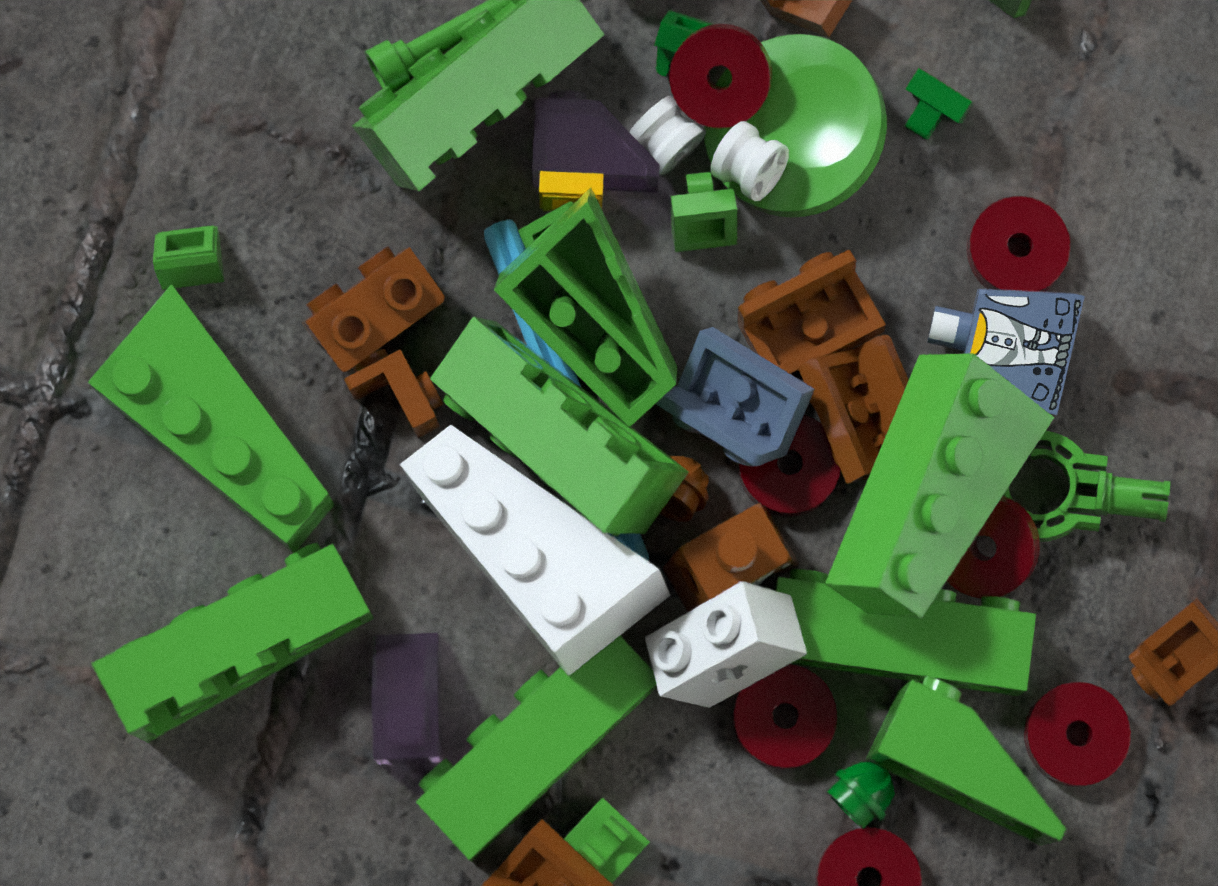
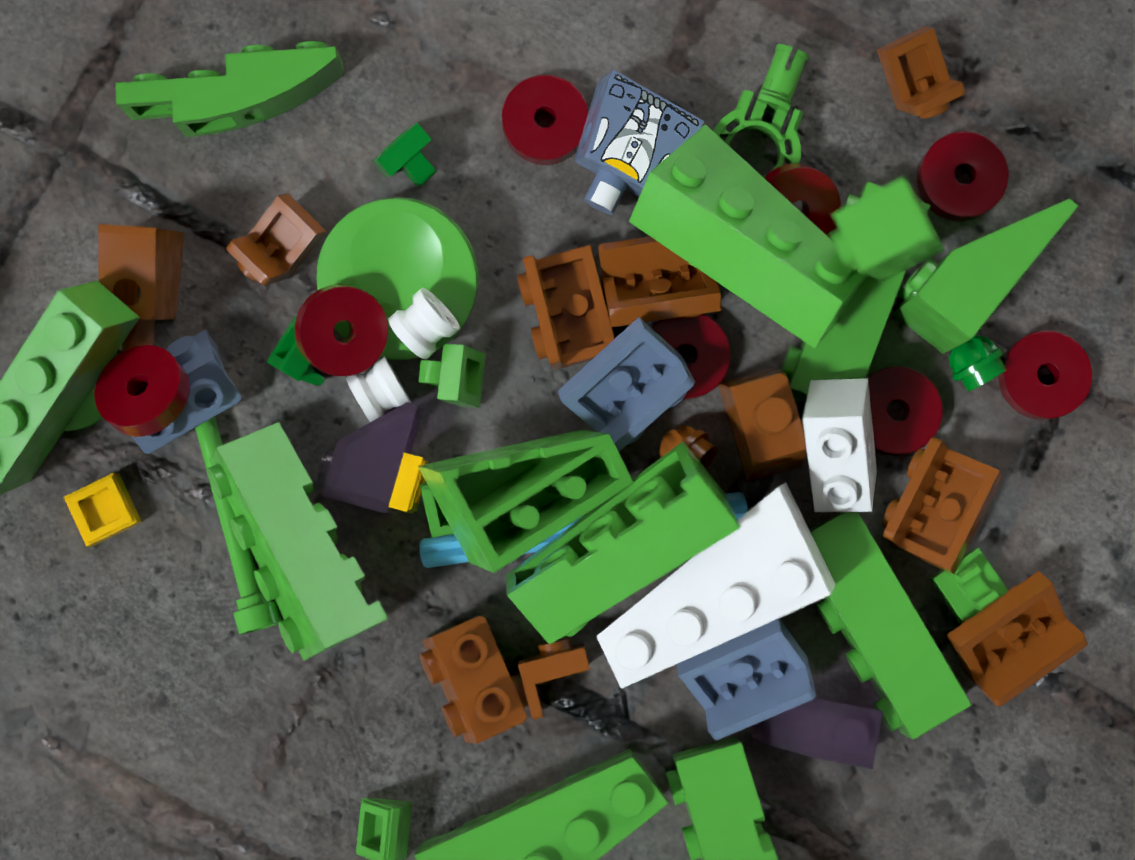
camera: 75 degrees left, 5 degrees up
none -> sand blue bracket [677,618,816,740]
none -> bright green brick [830,177,945,281]
none -> dark orange bracket [882,437,1003,575]

